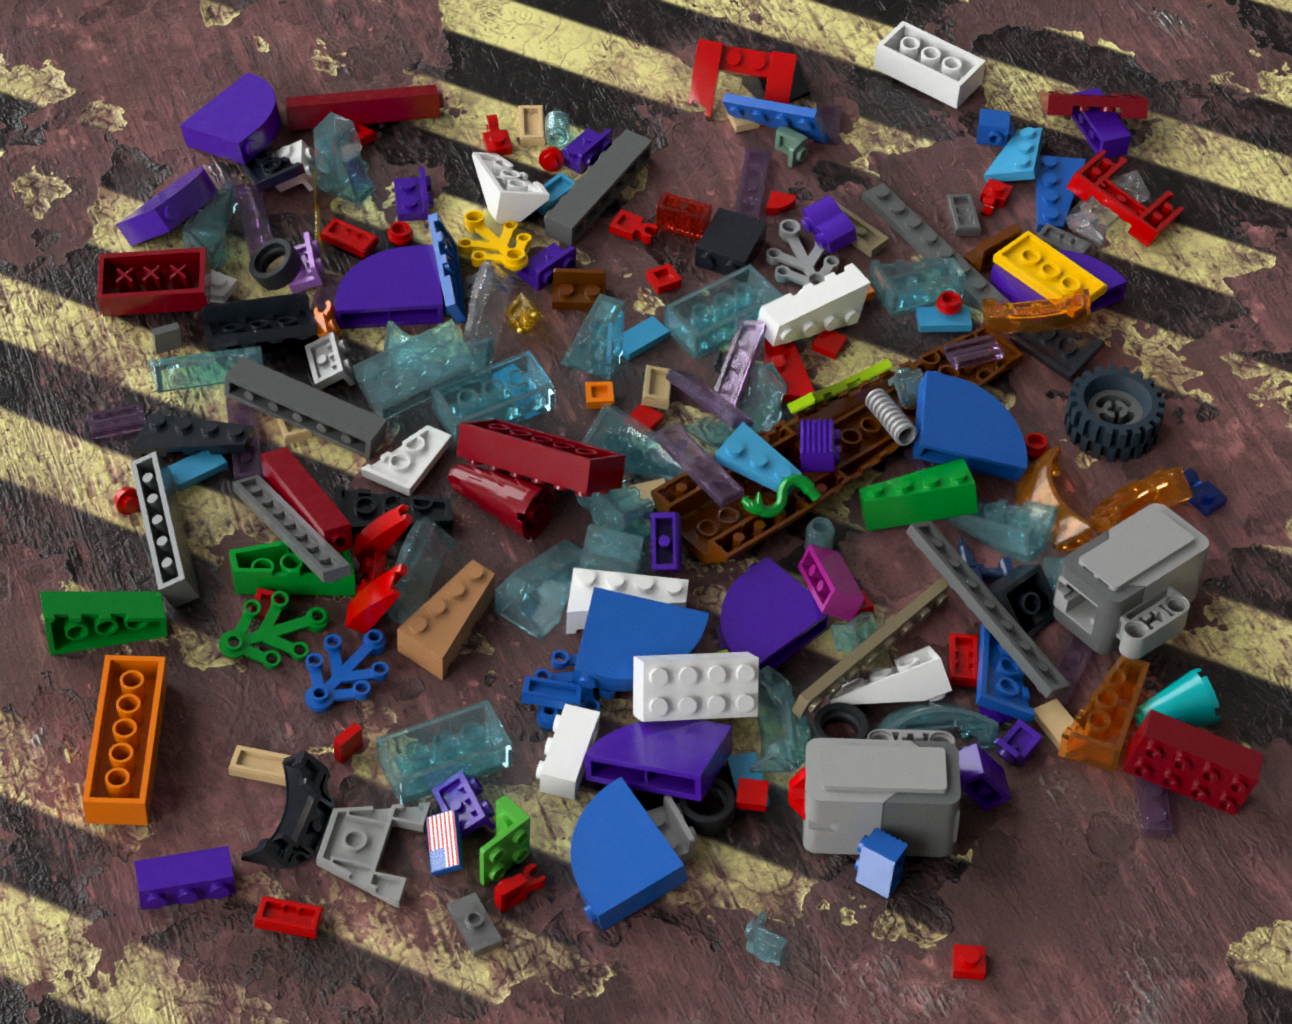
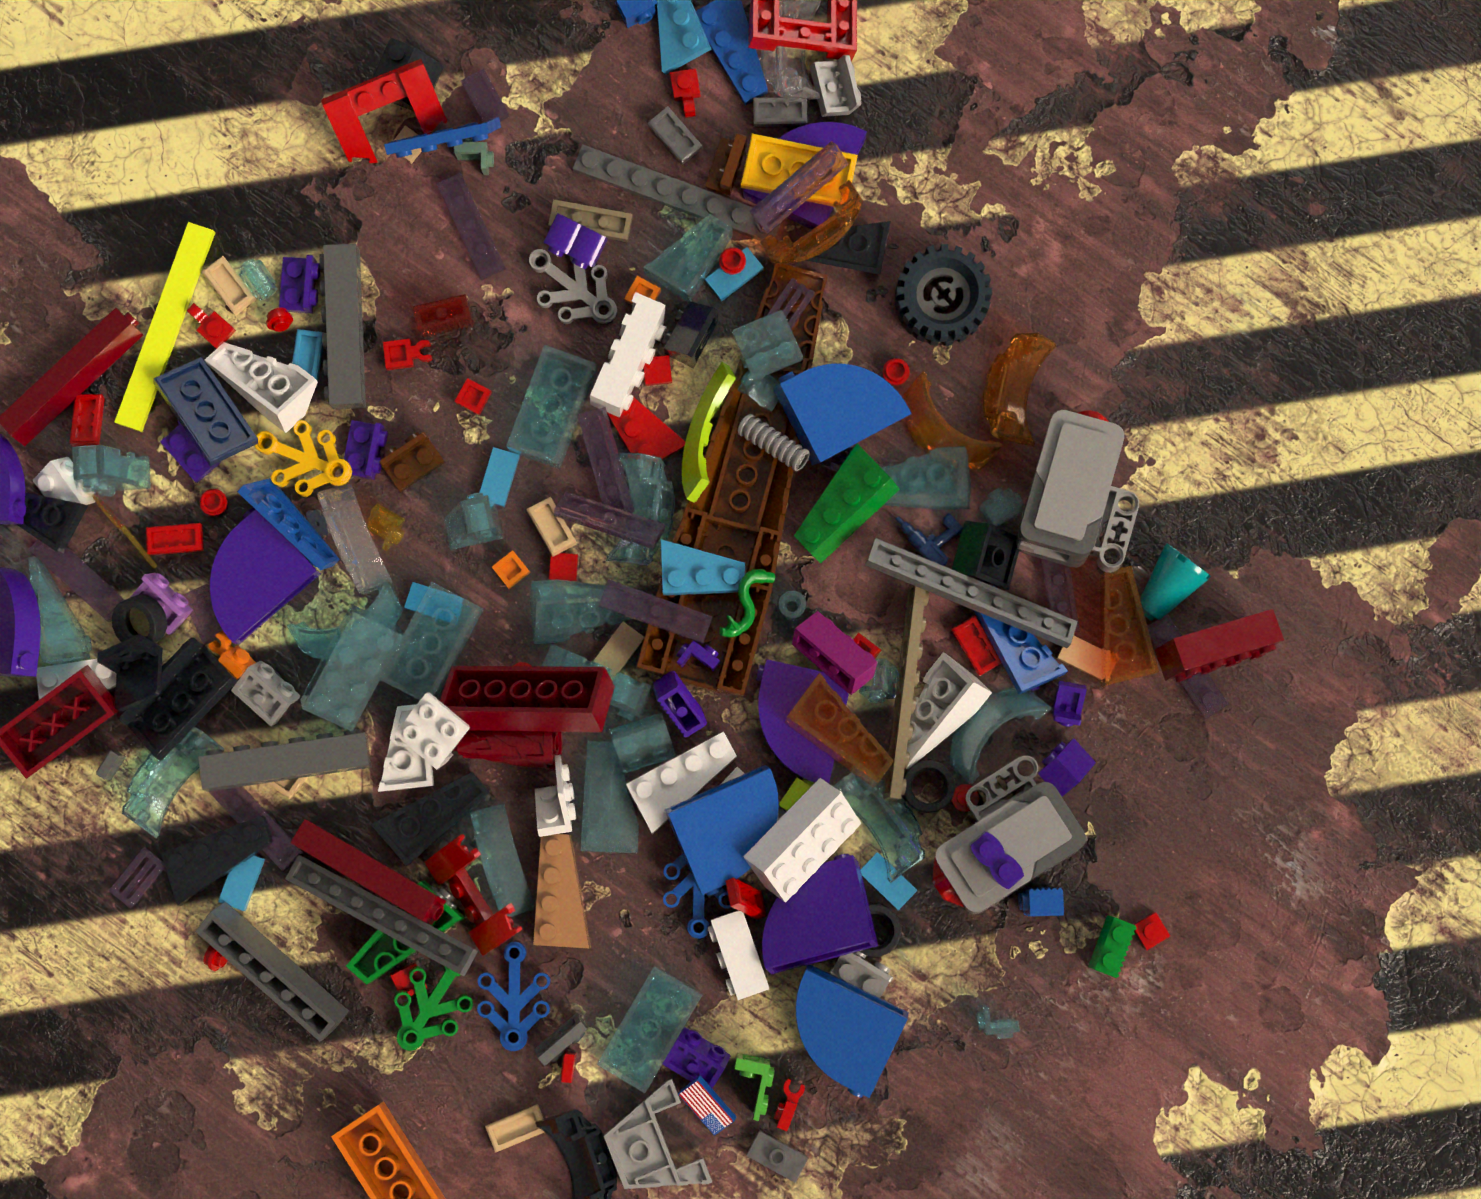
camera: 30 degrees left, 35 degrees up
green wedge [40,591,168,656] -> none
blue tile [521,676,584,709] -> none
black brick [695,207,767,281] -> none
red tile [735,778,769,812] -> none
red tile [766,191,797,215] -> none
dark purple brick [800,419,840,473] -> none
clear blue plate [1178,468,1227,517] -> none
none -> black bracket [97,634,163,712]
none -> neon yellow tile [115,222,215,432]
none -> dark blue tile [153,357,258,466]
none -> white bracket [395,692,470,770]
none -> dark grey plate [534,1013,587,1066]
none -> white bracket [535,755,576,837]
none -> black slope [662,301,718,369]
none -> dark purple bracket [676,640,720,671]
none -> red plate [726,877,766,920]
none -> clear light blue bracket [733,310,803,380]
none -> plate [749,141,848,234]
none -> clear orange wedge [784,673,894,788]
none -> light grey bracket [810,55,861,117]
none -> dark purple brick [970,831,1024,889]
none -> green brick [1088,915,1137,978]

